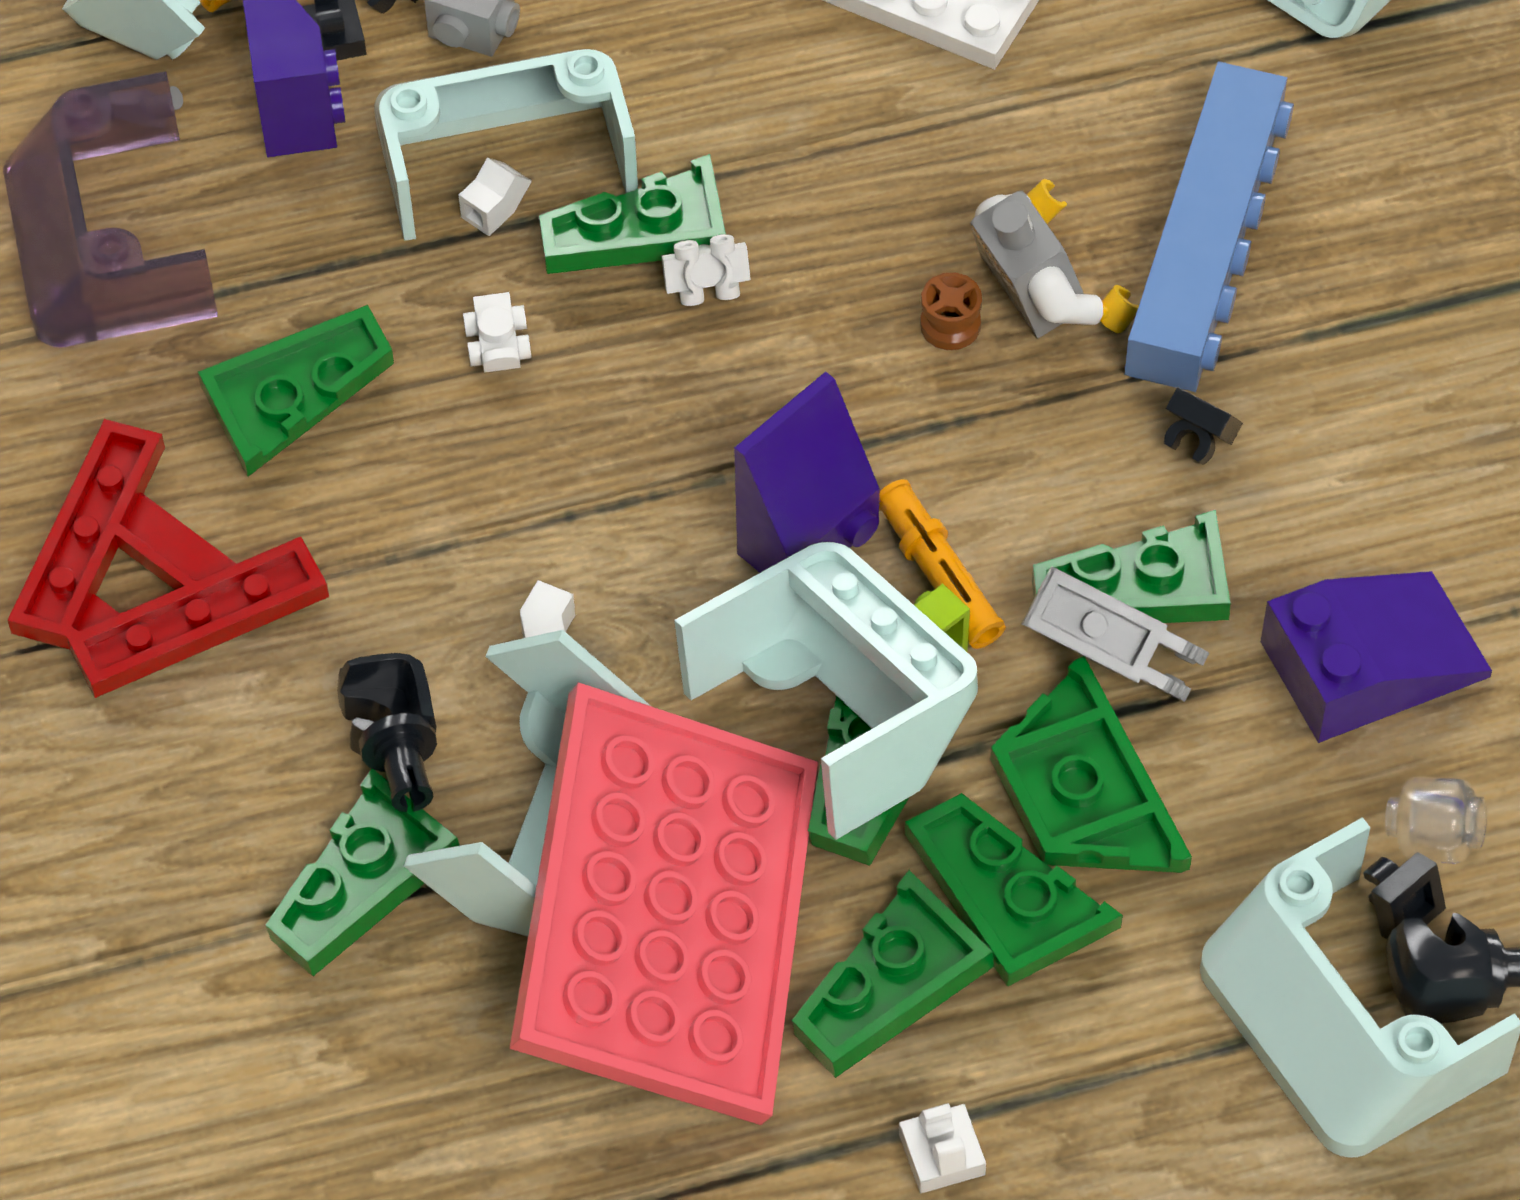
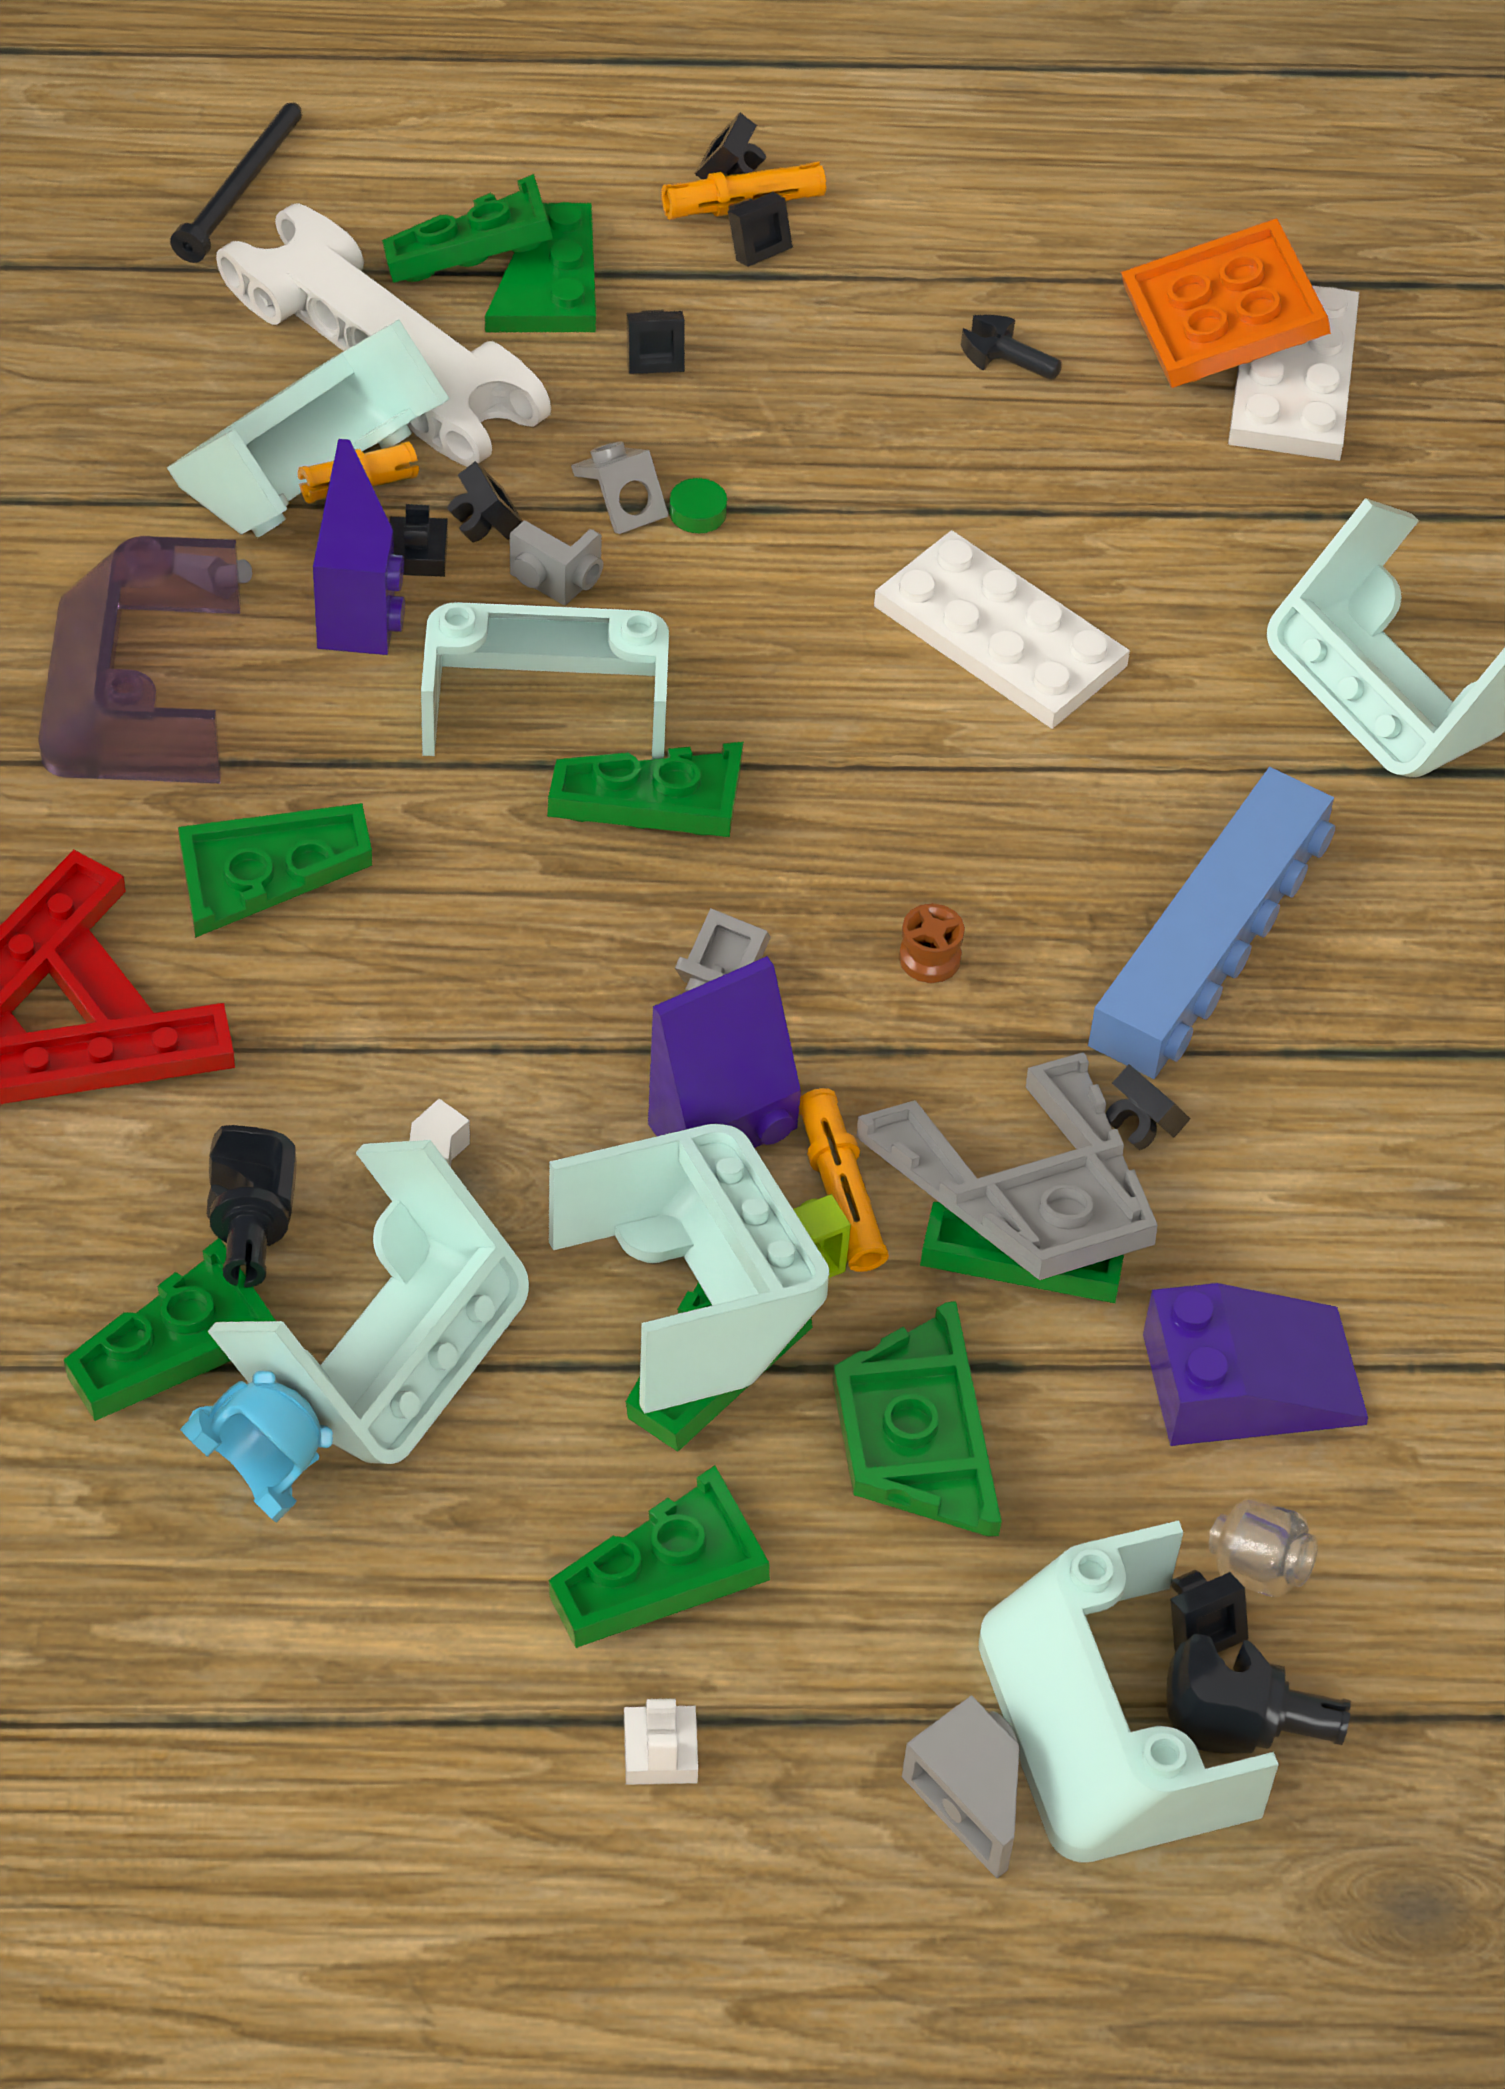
camera: 10 degrees right, 5 degrees down
white piece [459,158,532,236] -> none
white piece [463,292,531,373] -> none
coral plate [510,682,818,1125] -> none
white piece [661,234,751,306] -> none
green wing [905,793,1123,987] -> none
torso [970,179,1139,339] -> none
hinge [1022,567,1209,702] -> none
none -> medium azure helmet [180,1371,333,1523]
none -> light grey bracket [675,908,771,991]
none -> light grey wing [857,1052,1158,1280]
none -> light grey slope [902,1695,1019,1879]

